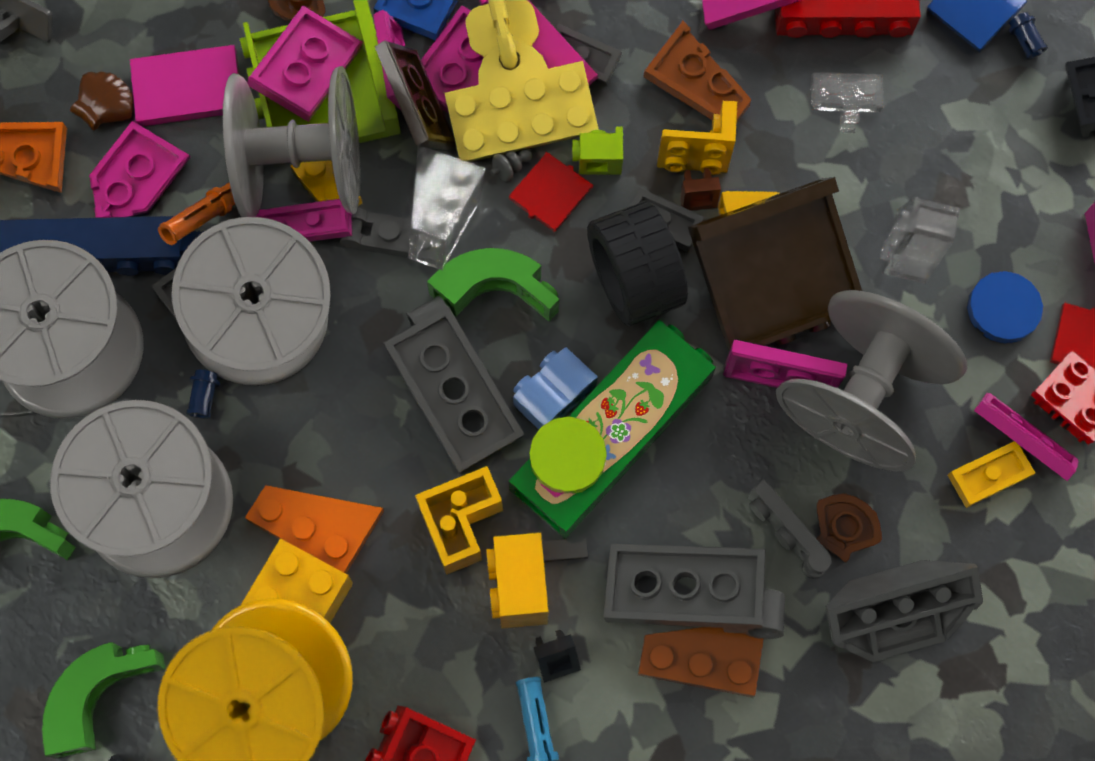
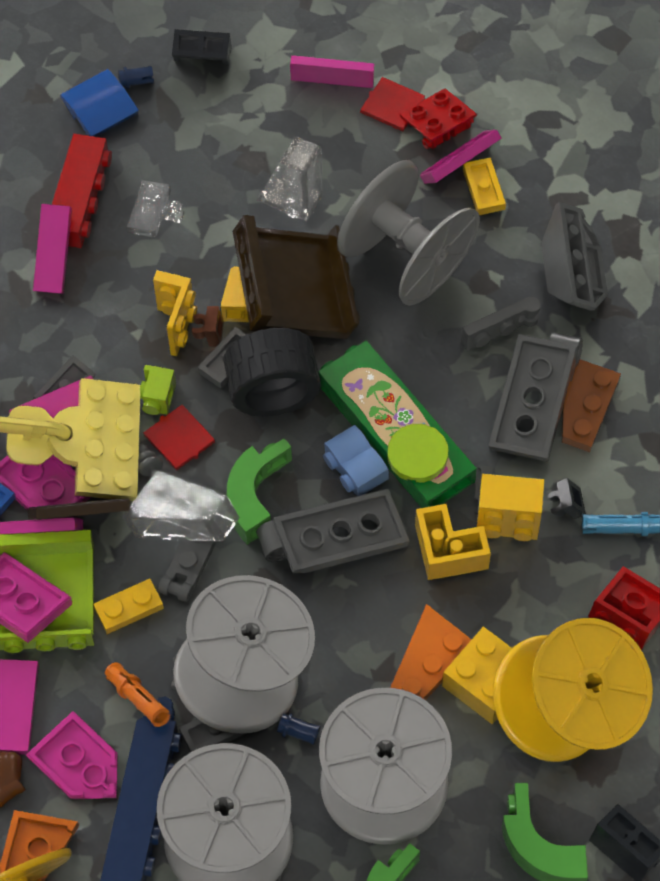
camera: 75 degrees left, 10 degrees down
light grey piece [223,66,360,217] -> none
dark pink tile [256,199,352,242] -> none
dark orange wing [644,20,751,124] -> none
dark pink tile [723,340,848,388] -> none
reddish brown animal [816,493,882,562] -> none
blue tile [967,271,1043,344] -> none

